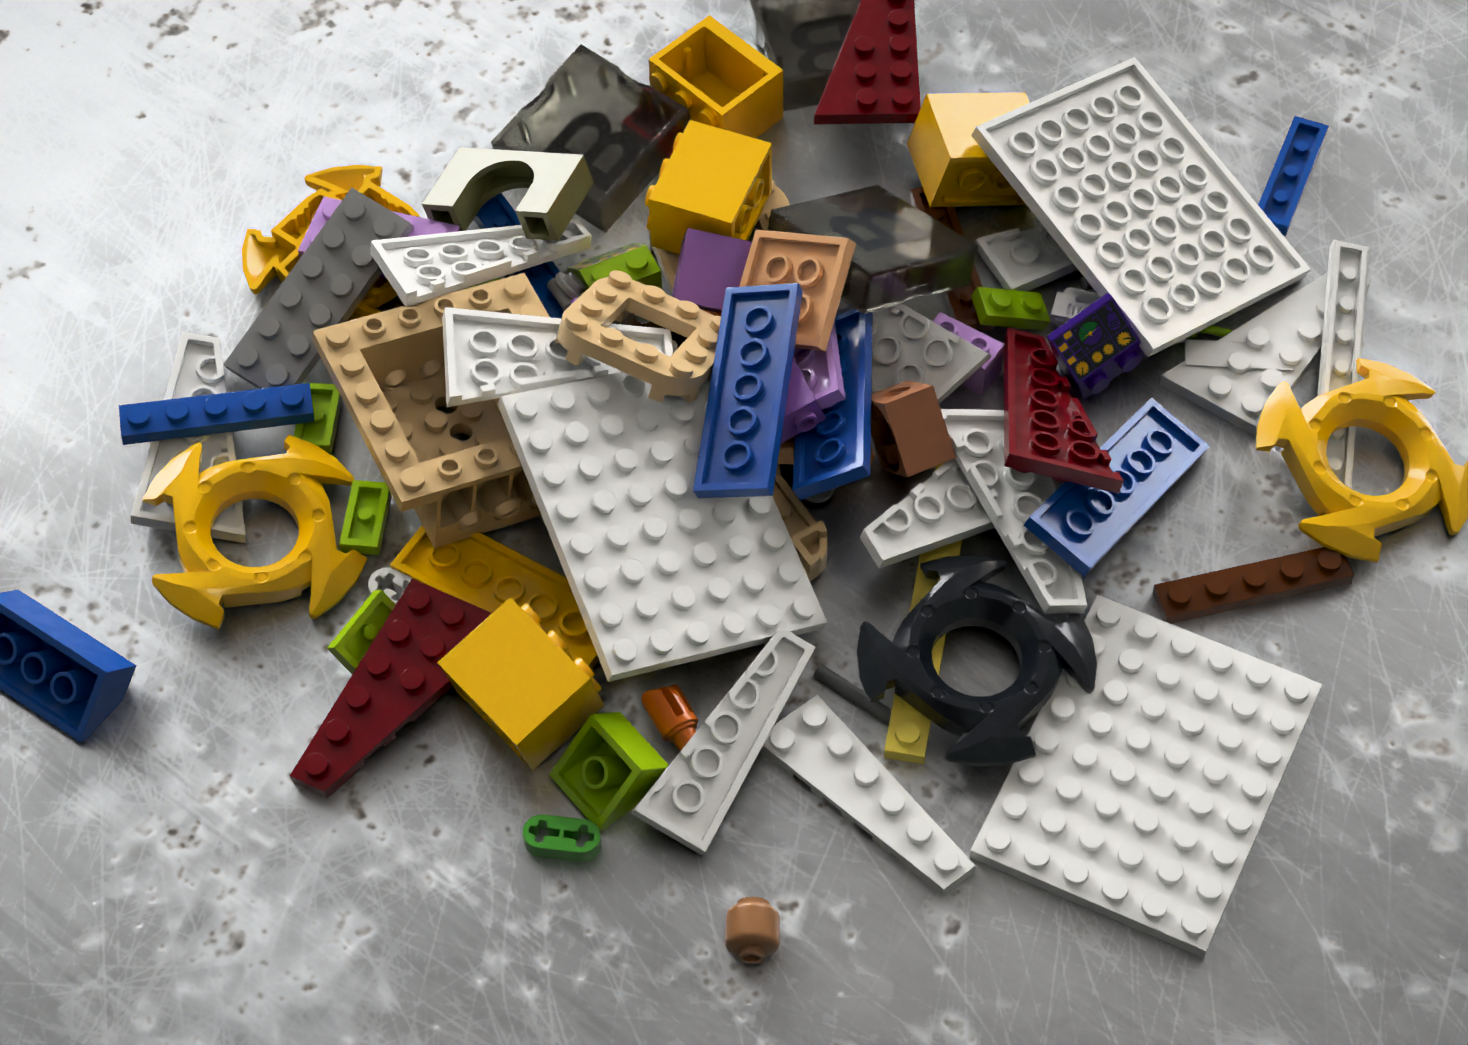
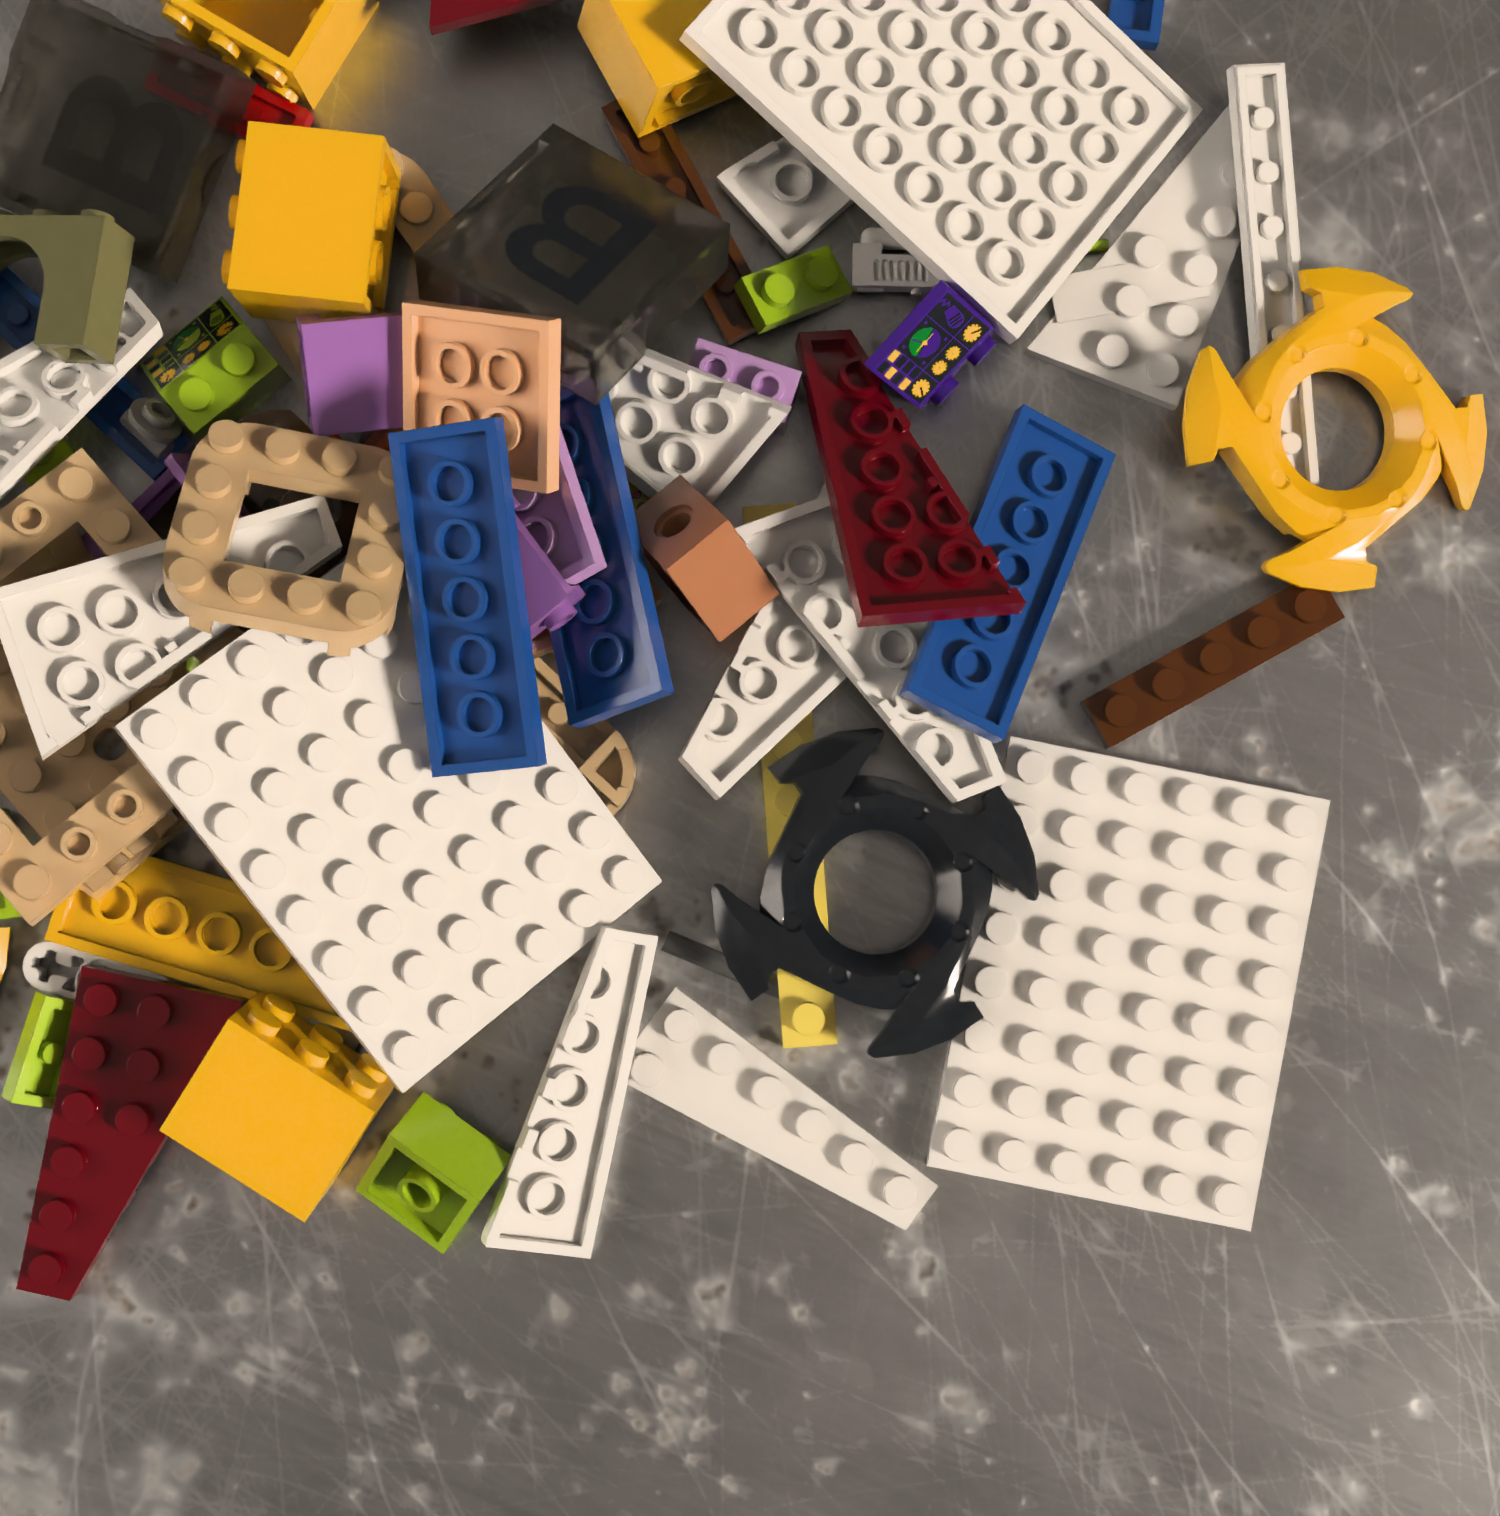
camera: 20 degrees left, 30 degrees up
bright green beam [523,814,602,862] -> none
orange arm [641,684,699,752] -> none
medium nougat head [724,897,780,964] -> none

